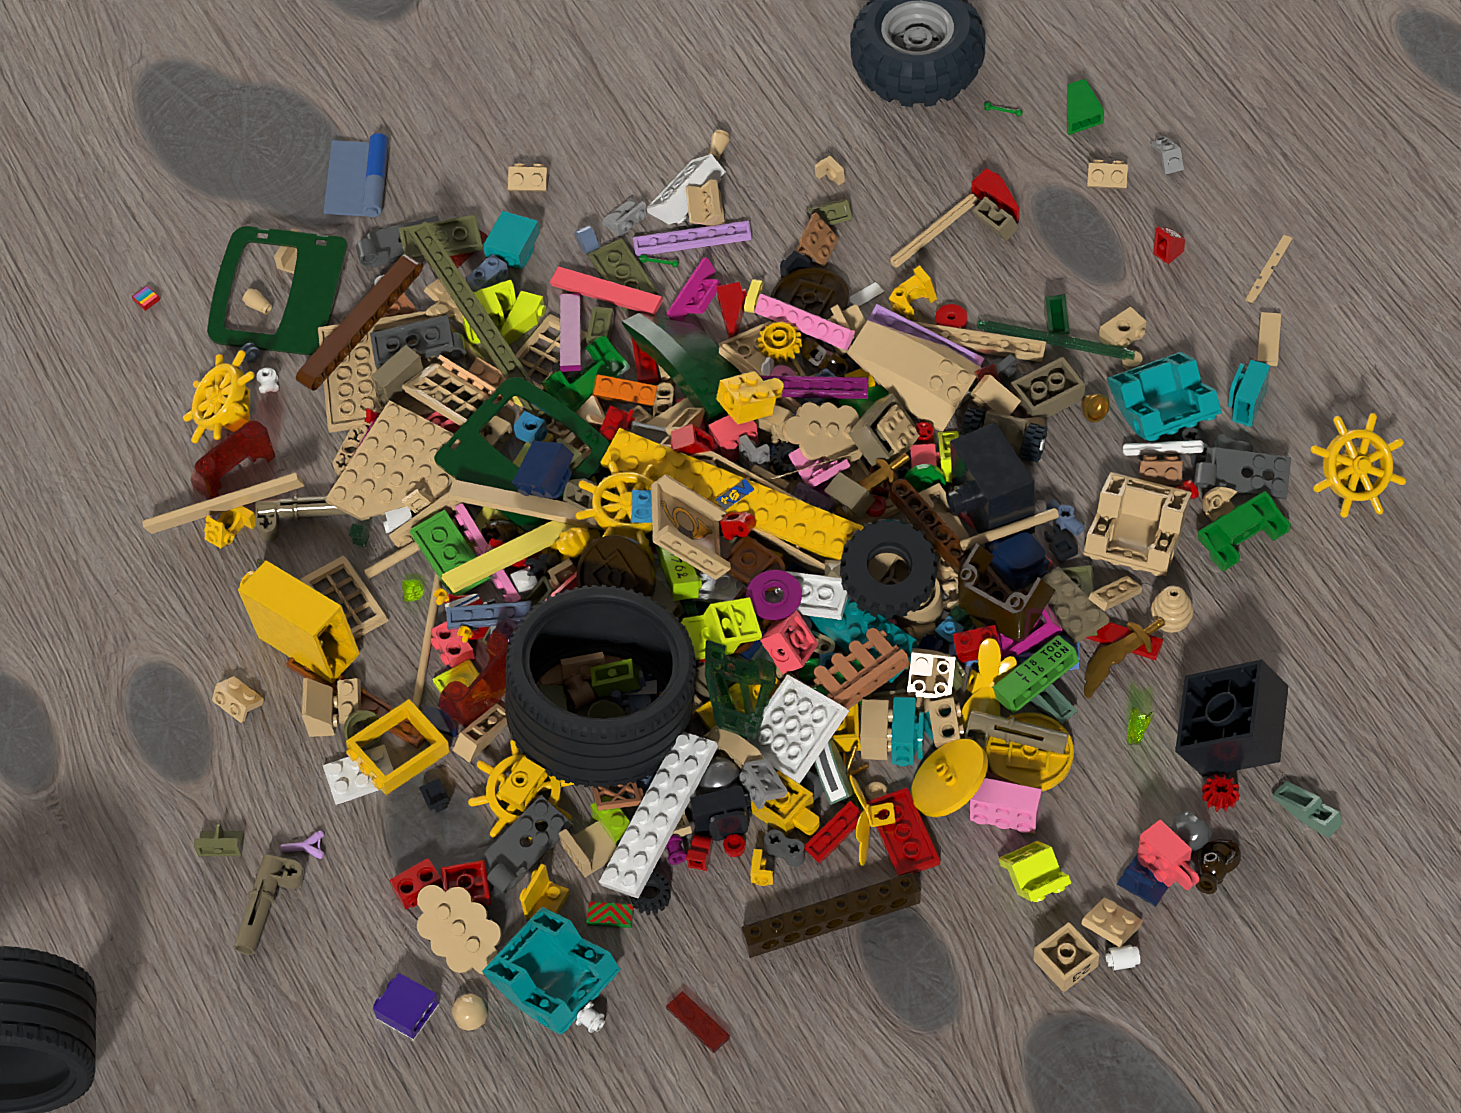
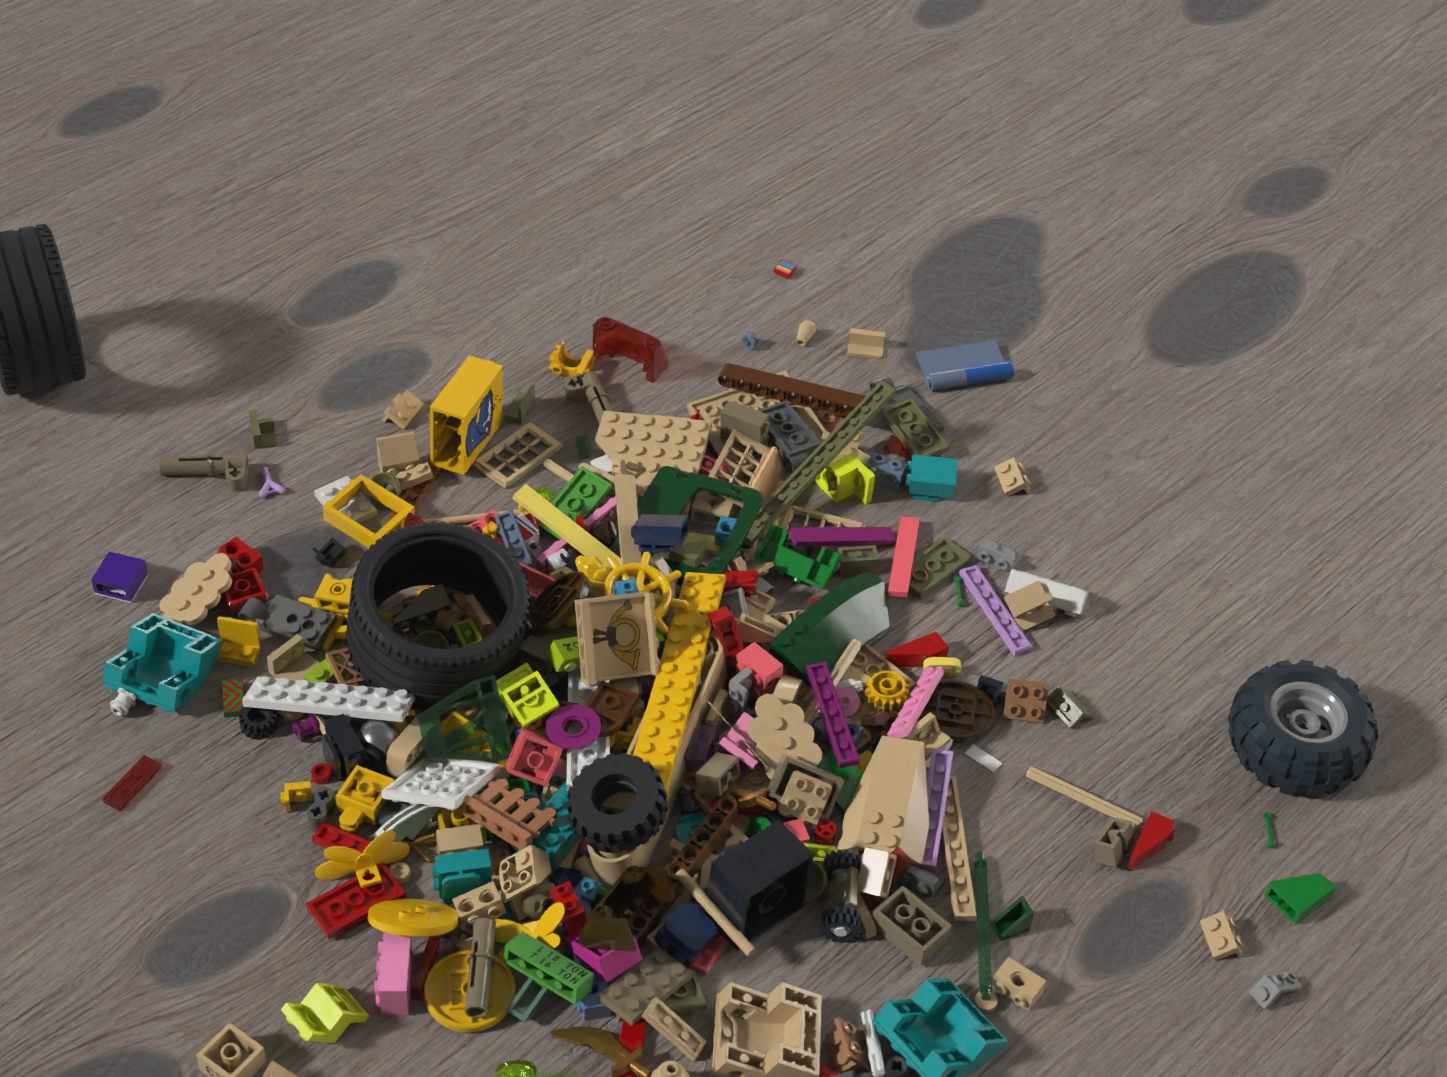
camera: 65 degrees right, 10 degrees down
tan tile [142,473,304,534] -> none
yellow piece [183,350,255,444] -> none
dark green door [207,226,347,356] -> none
white brick [256,368,279,394] -> none
tan hair [451,993,488,1031] -> none
neon yellow slope [500,291,546,345] -> none
sand blue piece [574,225,599,254] -> none
orange brick [592,374,657,408] -> none
dark pink bracket [667,257,721,322] -> none
red leg [686,834,713,871] -> none
tan cone [709,130,730,160] -> none
yellow brick [716,371,784,425] -> none
sticker [716,479,754,511] -> none
red leg [720,512,756,540] -> none
light grey bracket [739,759,788,809] -> none
dark brown brick [741,872,920,958] -> none
tan bracket [815,156,845,185] -> none
yellow tile [889,265,937,321] -> none
red piece [935,304,967,329] -> none
black plate [1044,526,1078,563] -> none
sand blue axle [1046,500,1085,536] -> none
pearl gold piece [1081,394,1110,423] -> none
red slope [1153,227,1185,264] -> none

